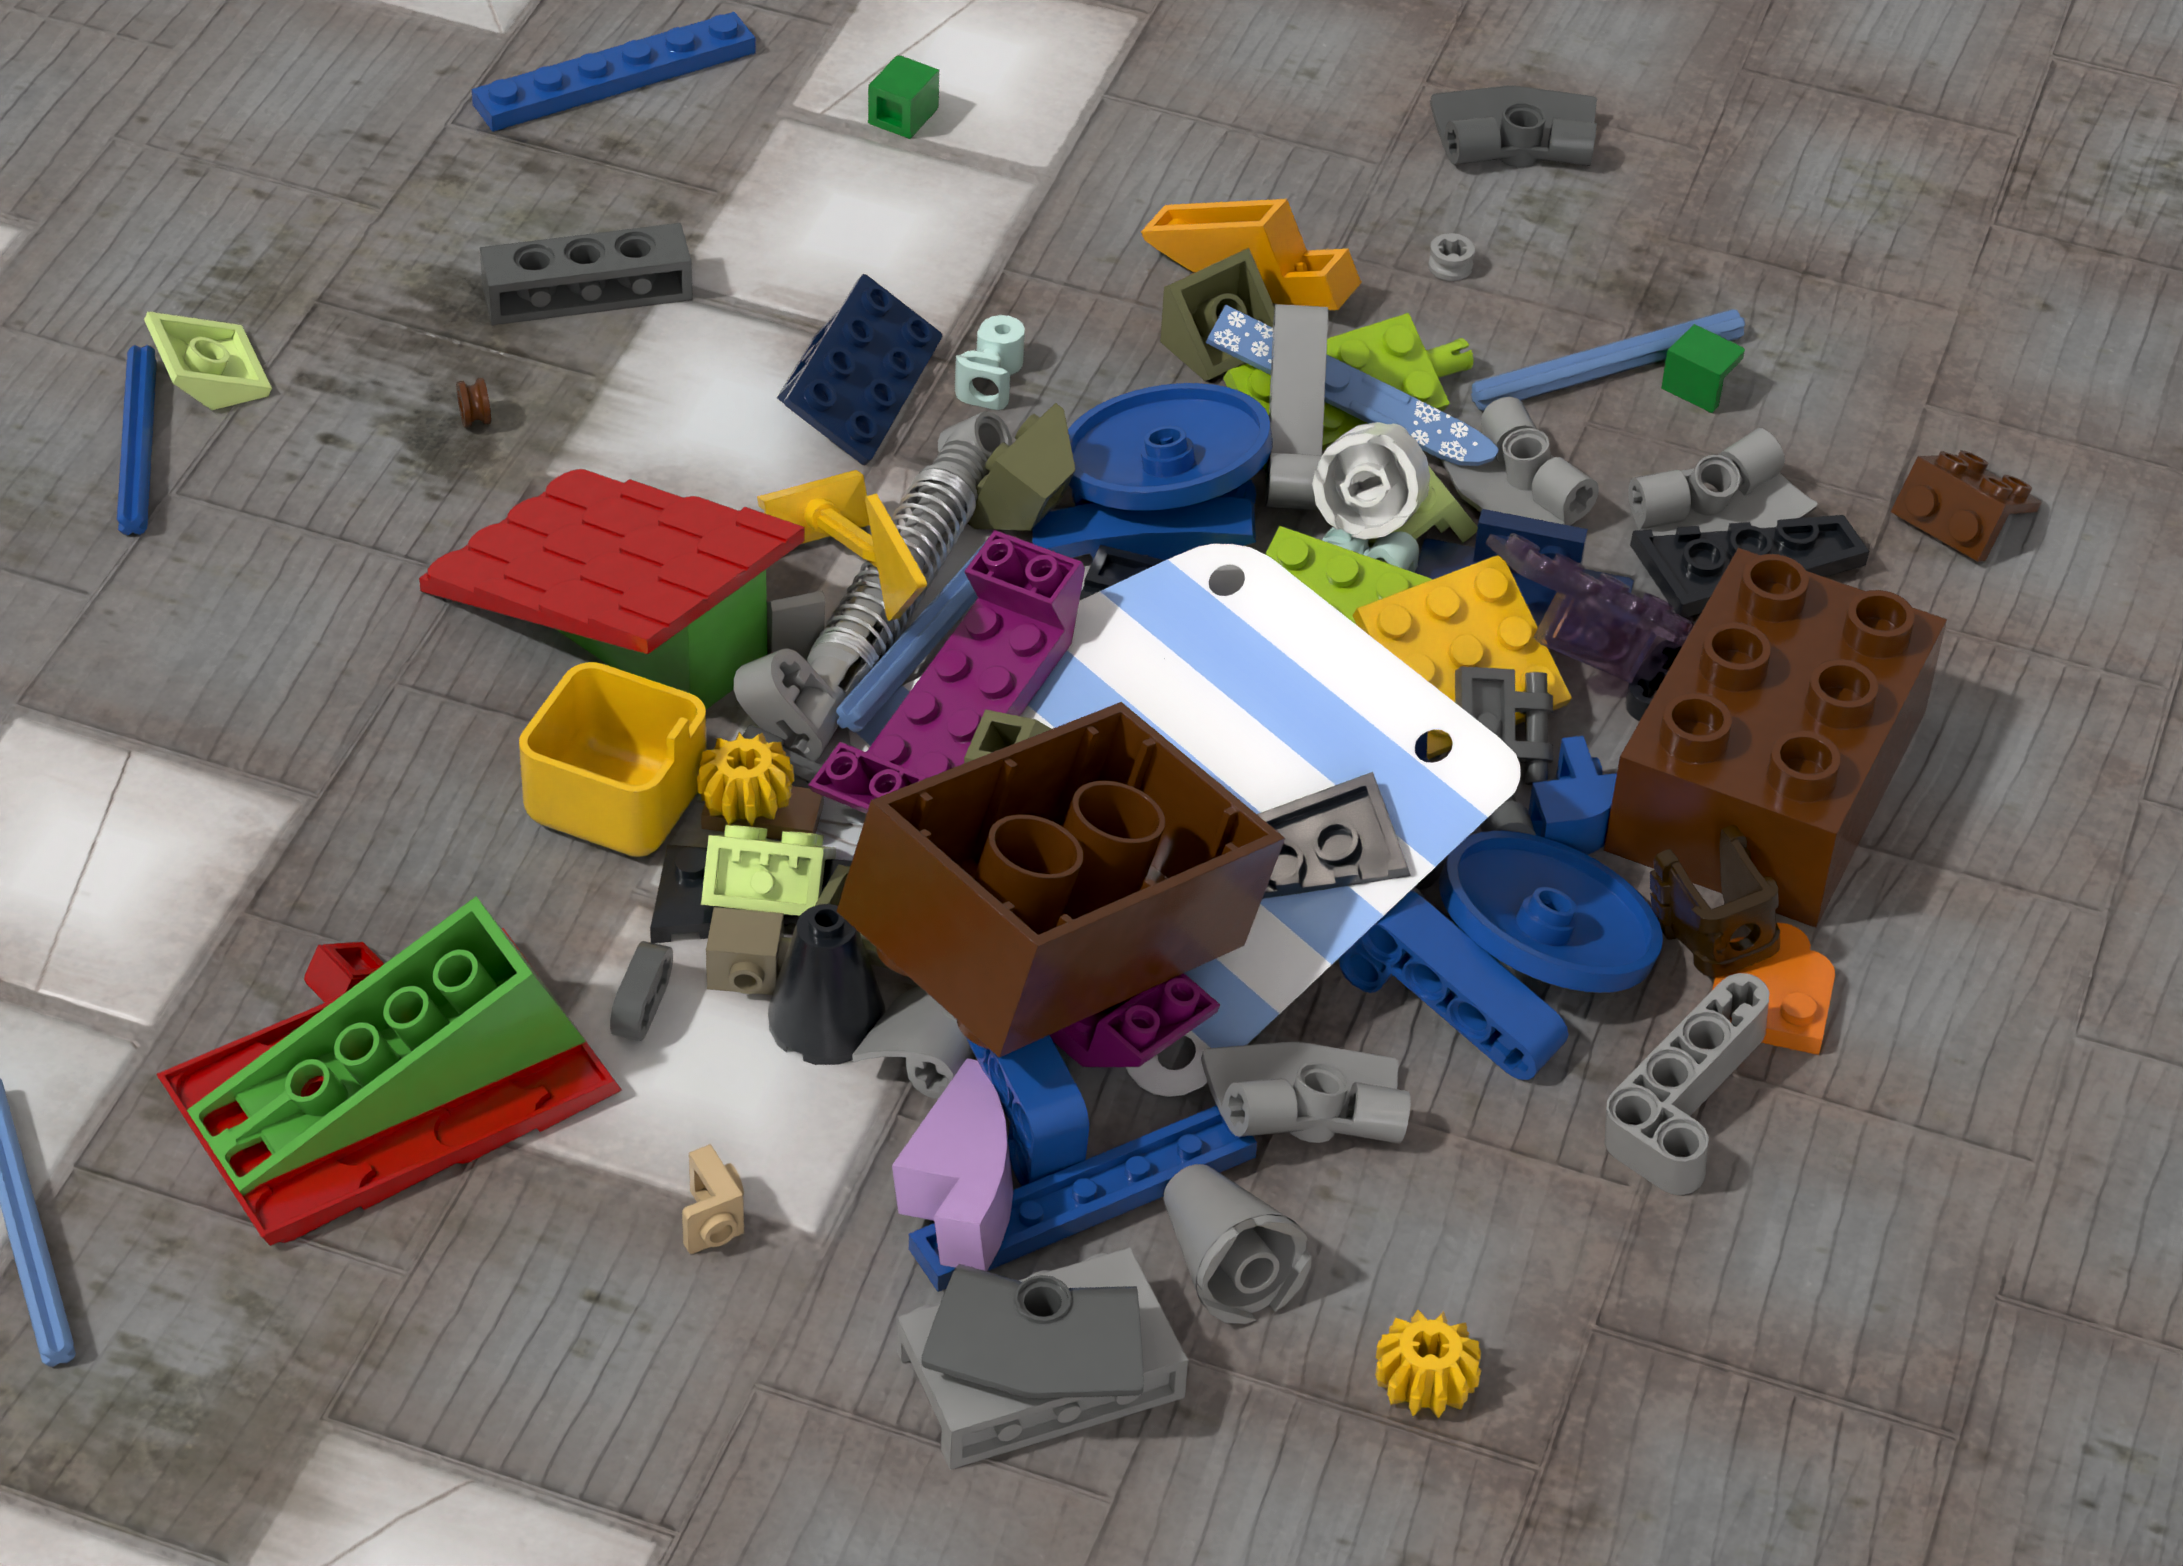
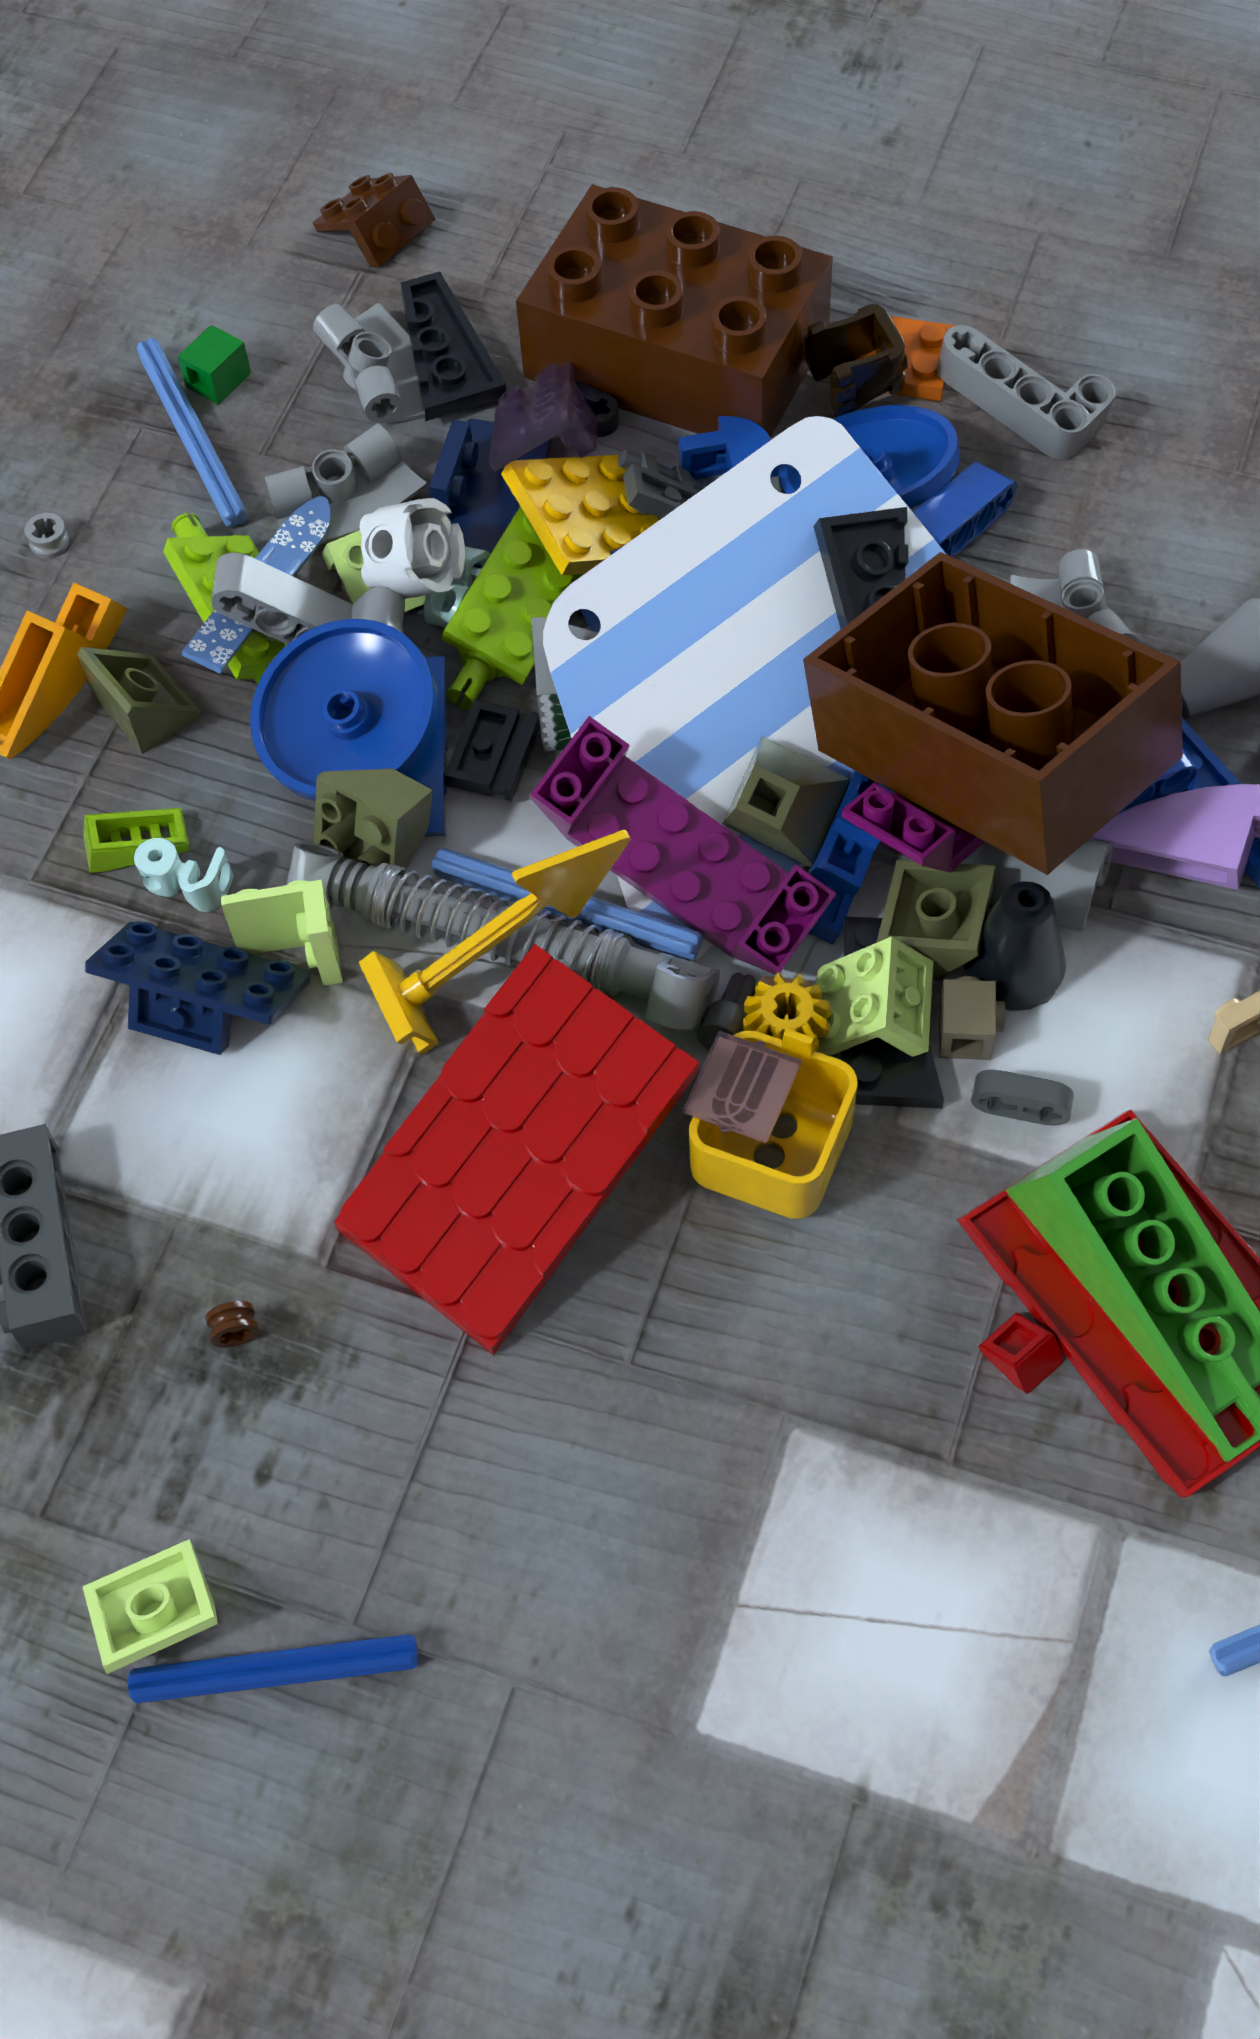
camera: 85 degrees left, 15 degrees up
none -> lime slope [83,808,189,873]
none -> yellowish green bracket [221,879,343,986]
none -> piece [683,1031,802,1143]

